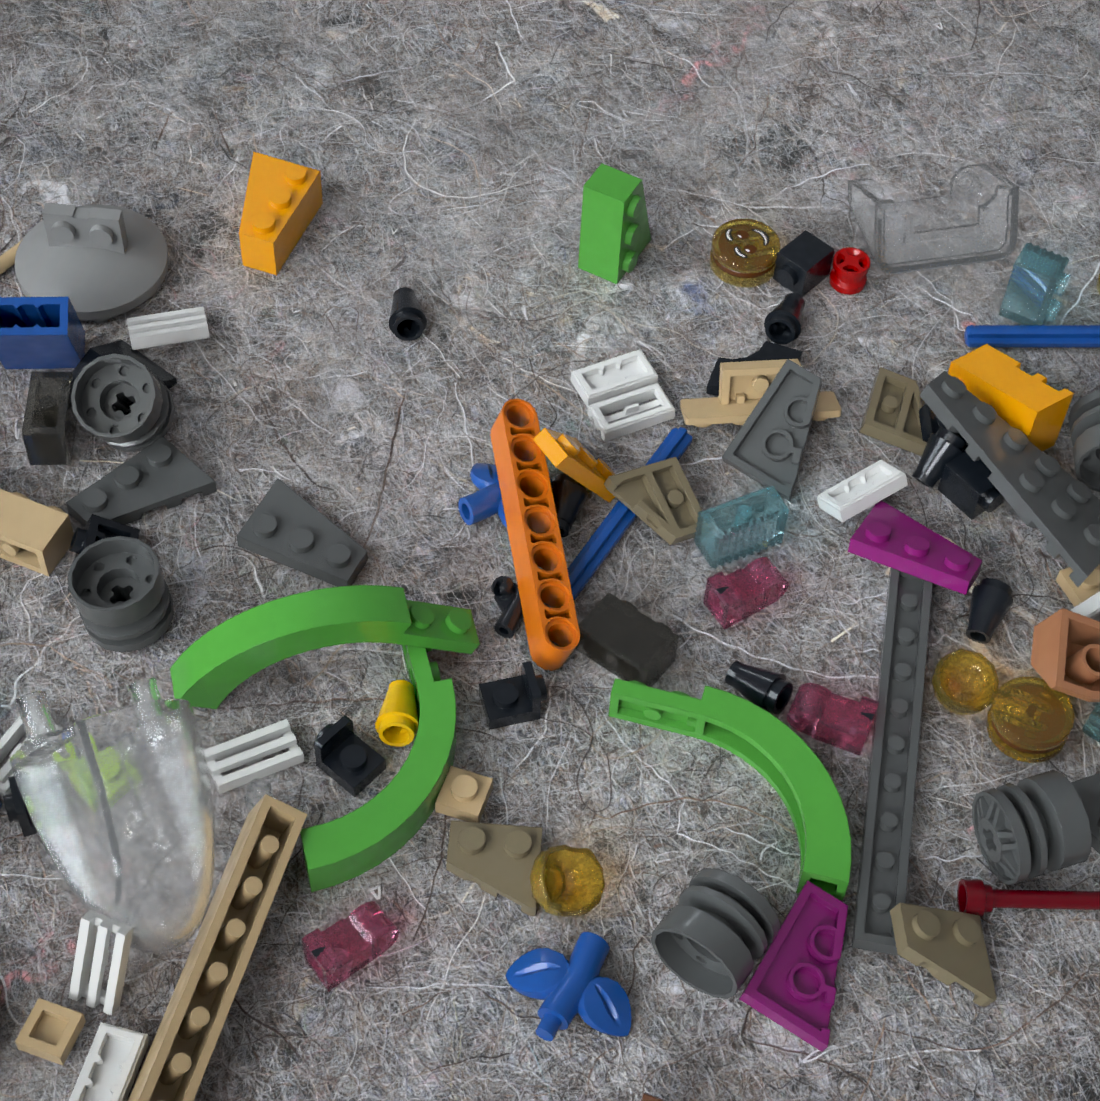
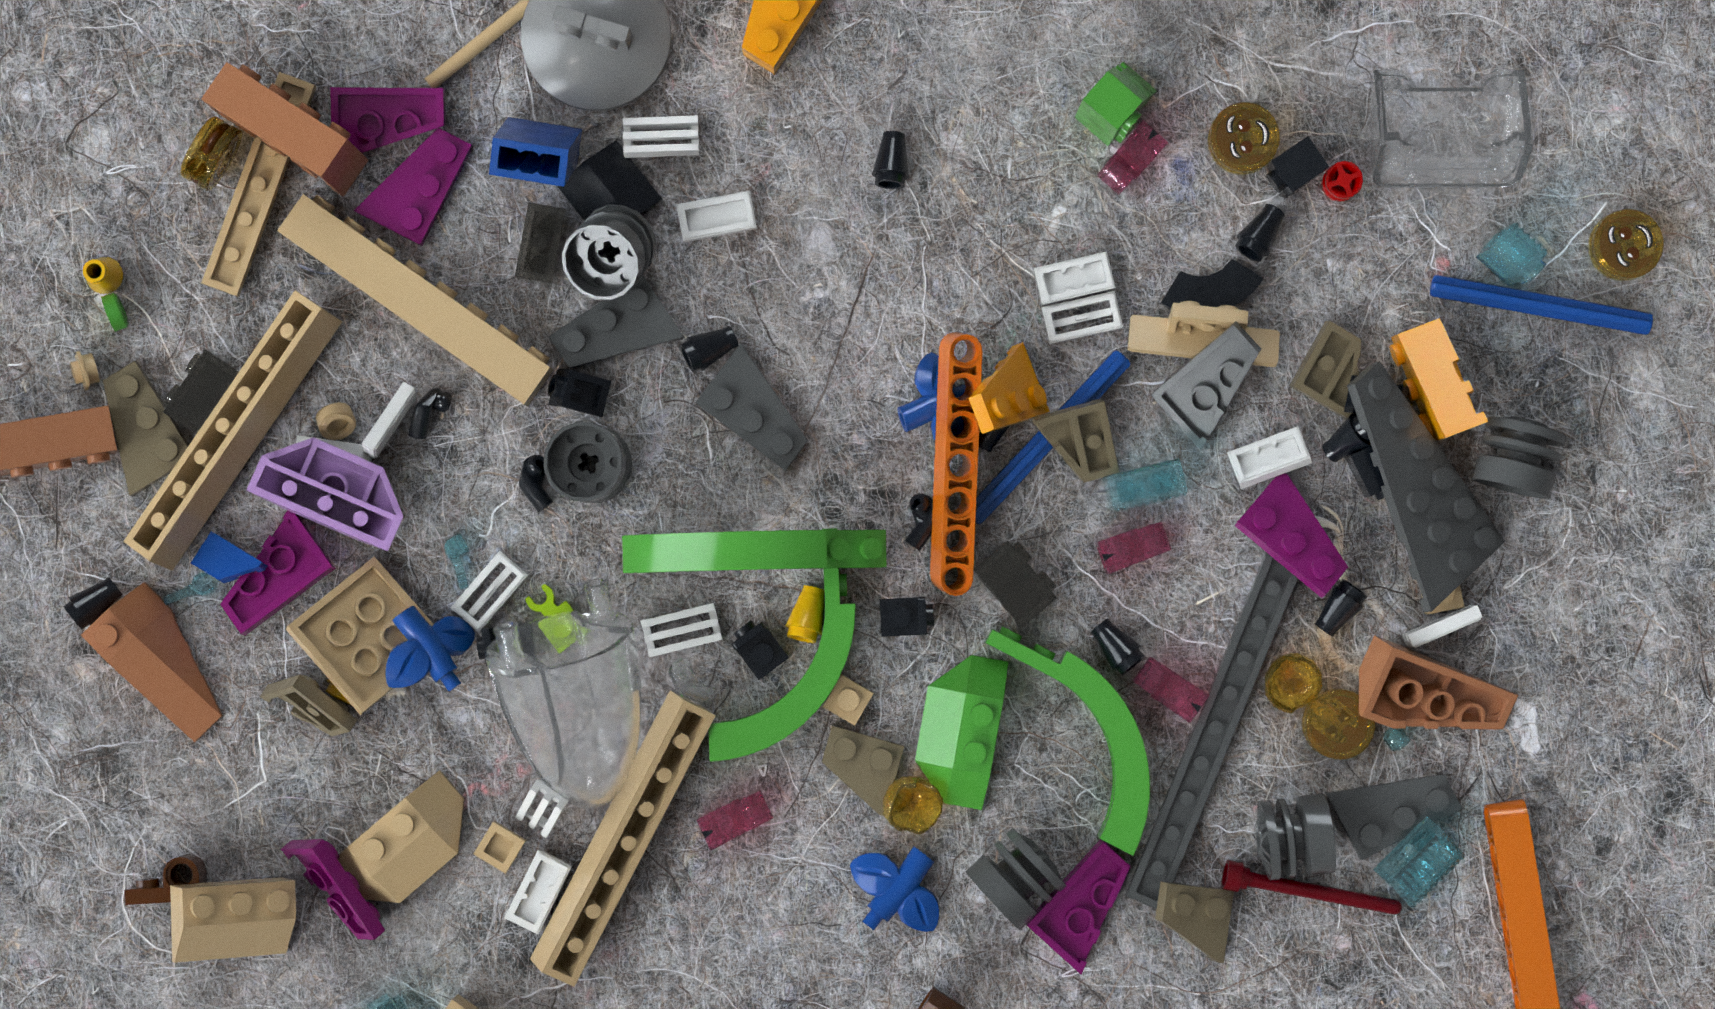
camera: 15 degrees right, 35 degrees up
none -> black arm [519,455,553,513]
none -> white tile [676,191,757,242]
none -> black cone [680,326,739,372]
none -> bright green wedge [915,655,1008,810]
none -> clear pink leg [1097,120,1168,195]

